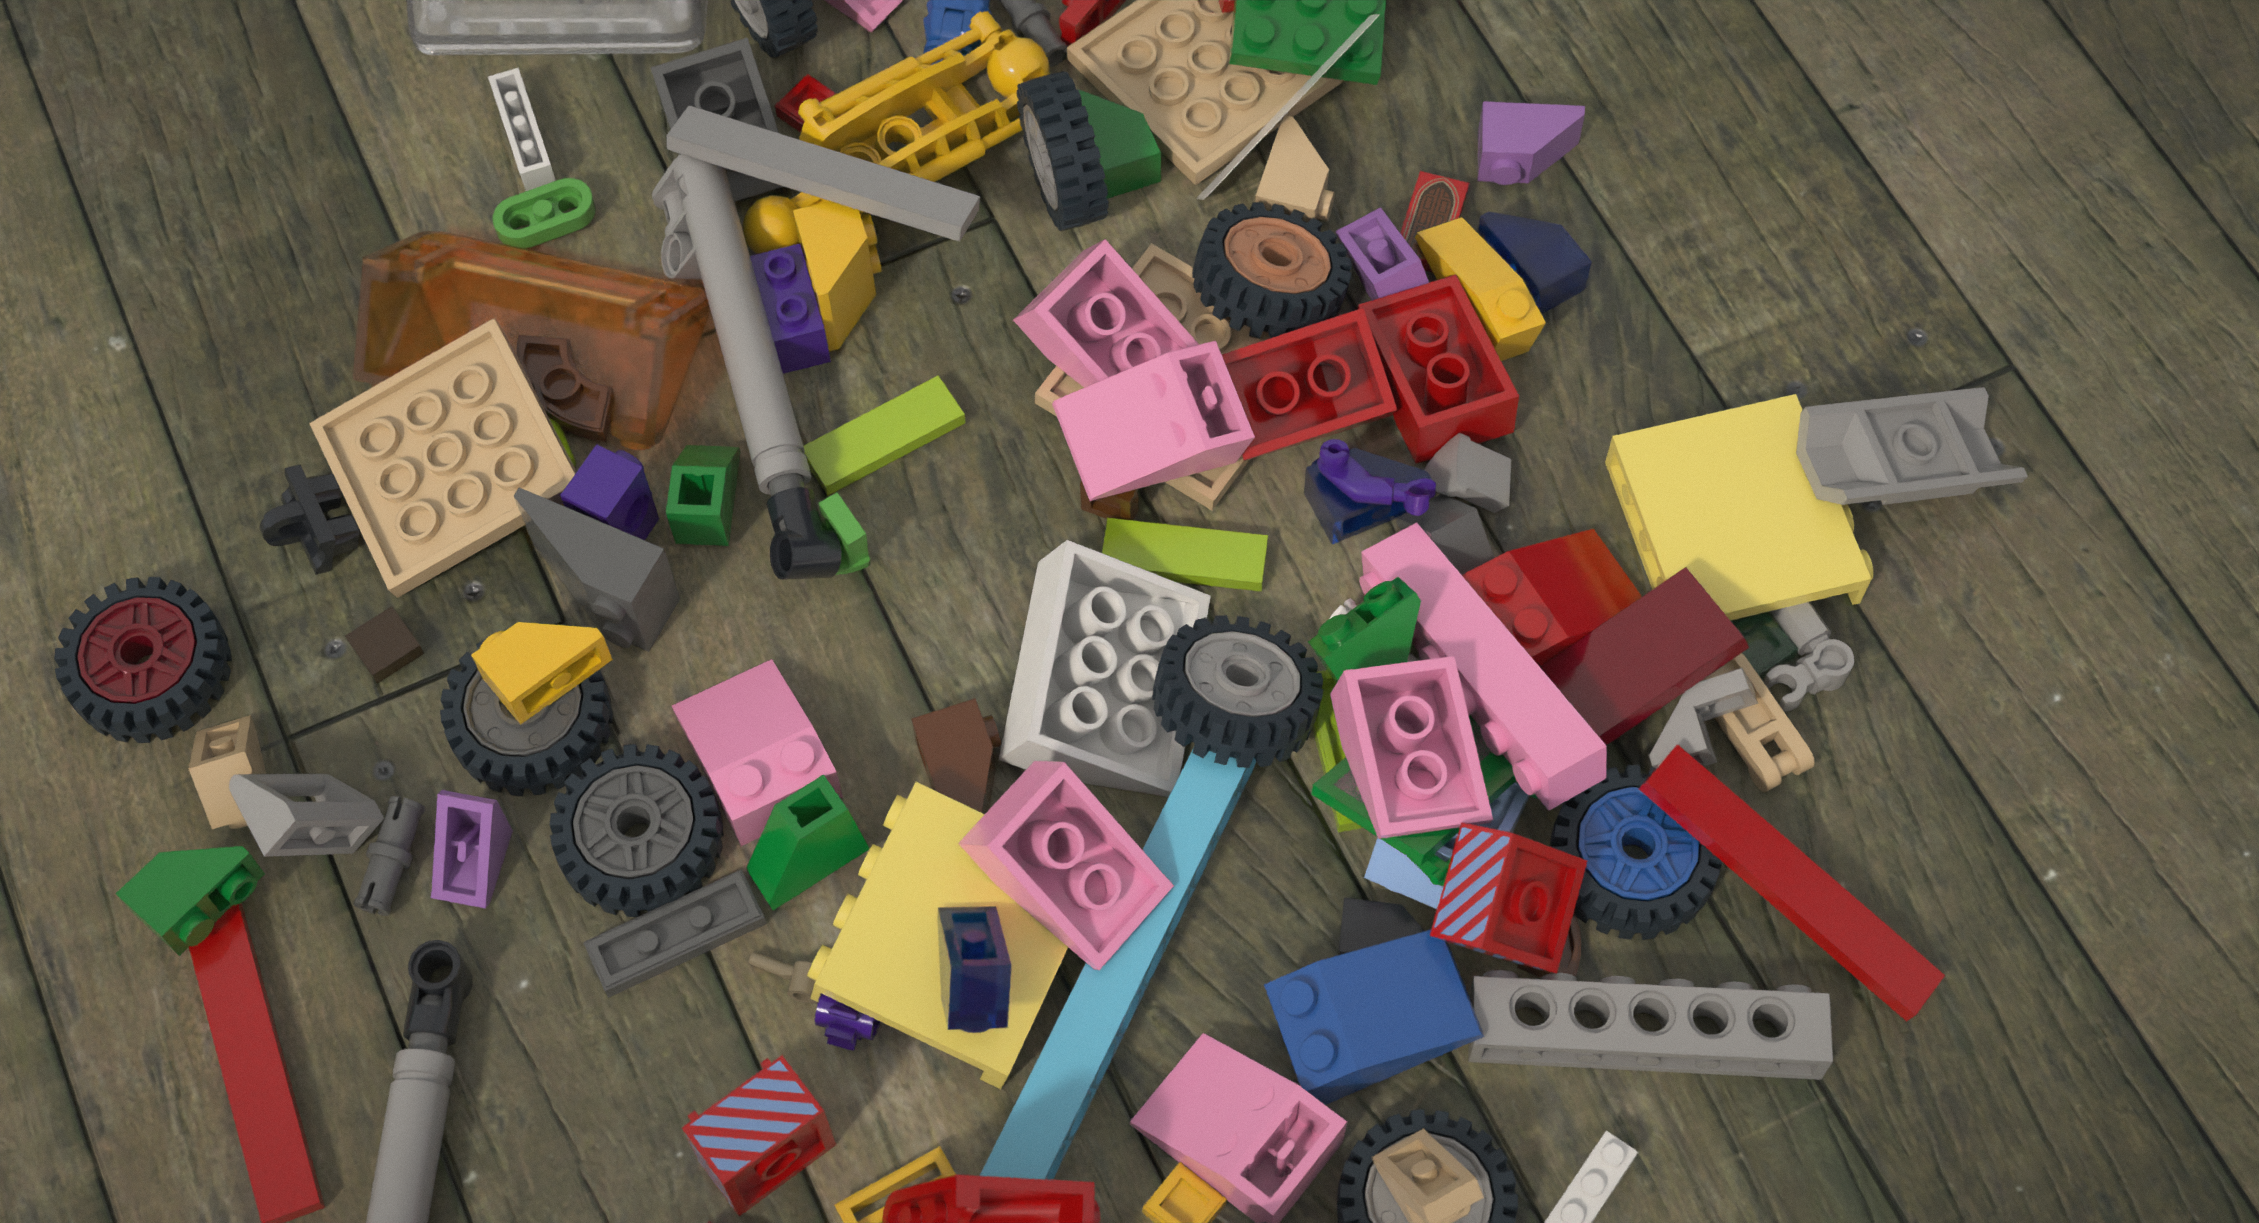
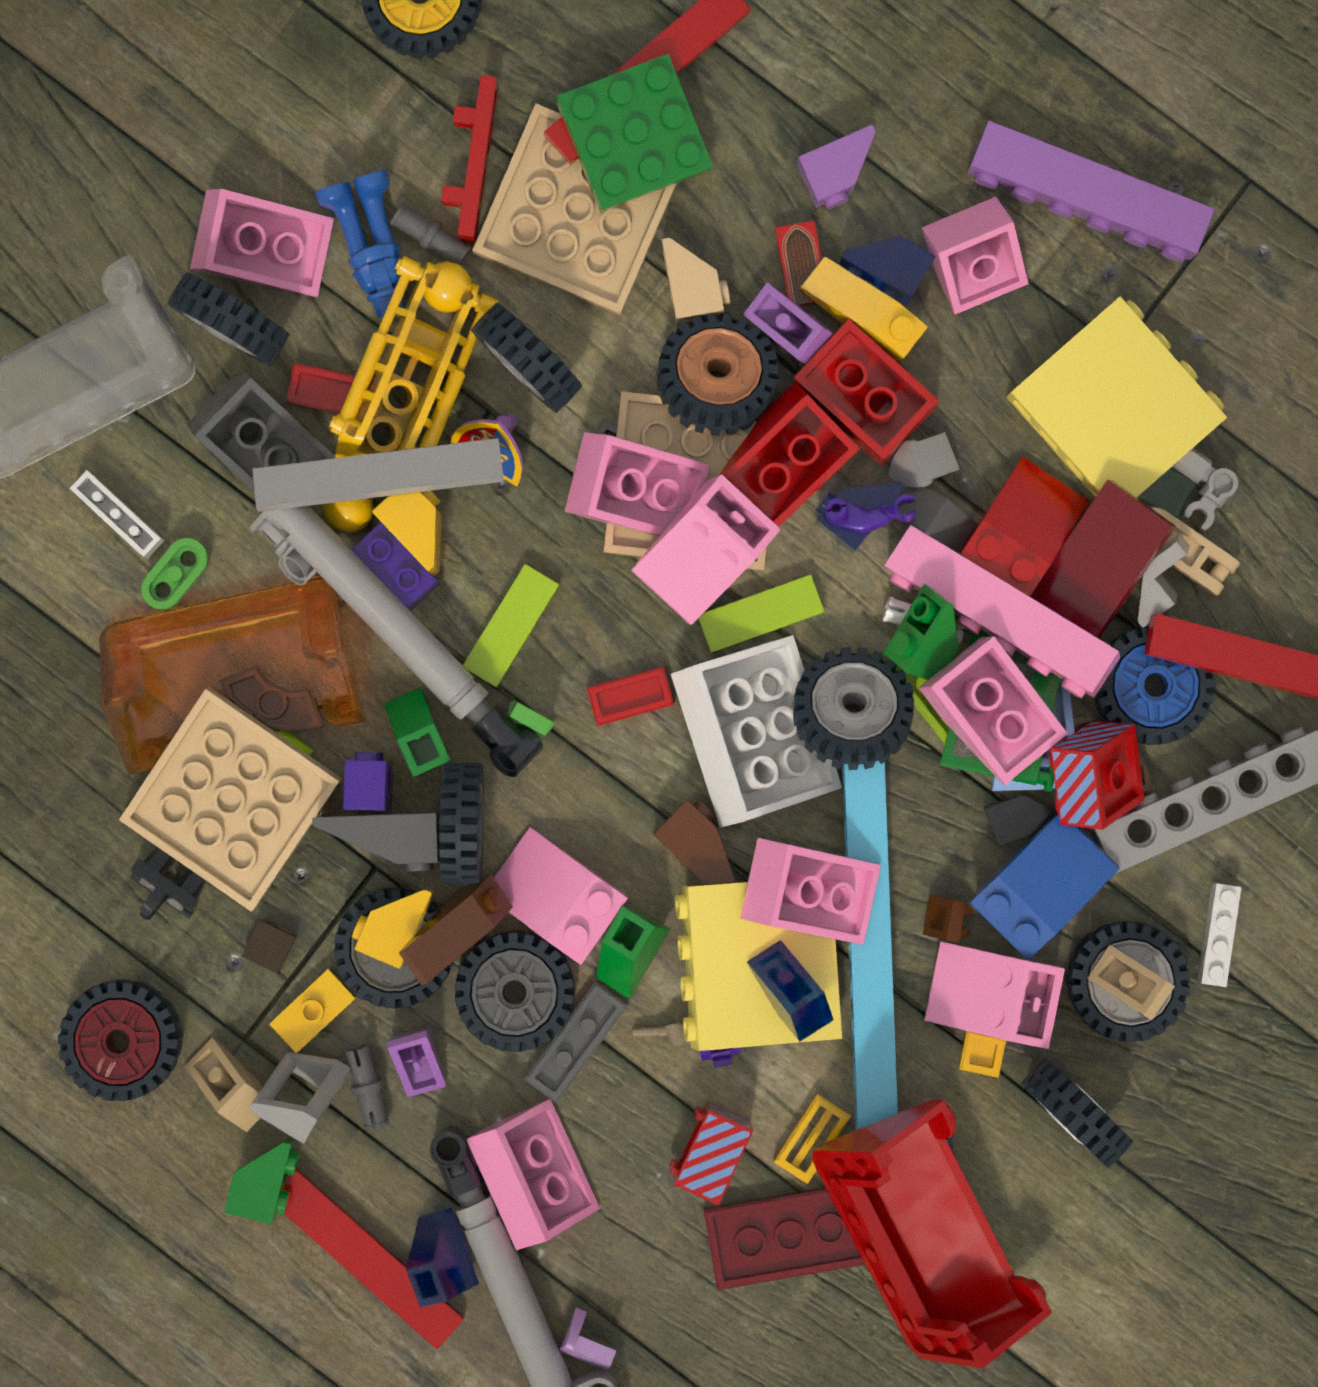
camera: 30 degrees left, 25 degrees up
green slope [1078,89,1161,199] -> none
white sticker [1196,14,1380,200] -> none
light grey piece [1796,387,2028,505] -> none
none -> yellow plate [269,968,357,1054]
none -> reddish brown slope [398,874,513,985]
none -> clear blue slope [406,1207,480,1308]
none -> black wheel [439,762,484,884]
none -> shield [449,413,524,487]
none -> bright pink slope [466,1099,600,1250]
none -> red tile [586,666,674,727]
none -> bright pink slope [922,197,1029,315]
none -> reddish brown tile [923,895,974,942]
none -> medium lavender brick [967,121,1215,262]

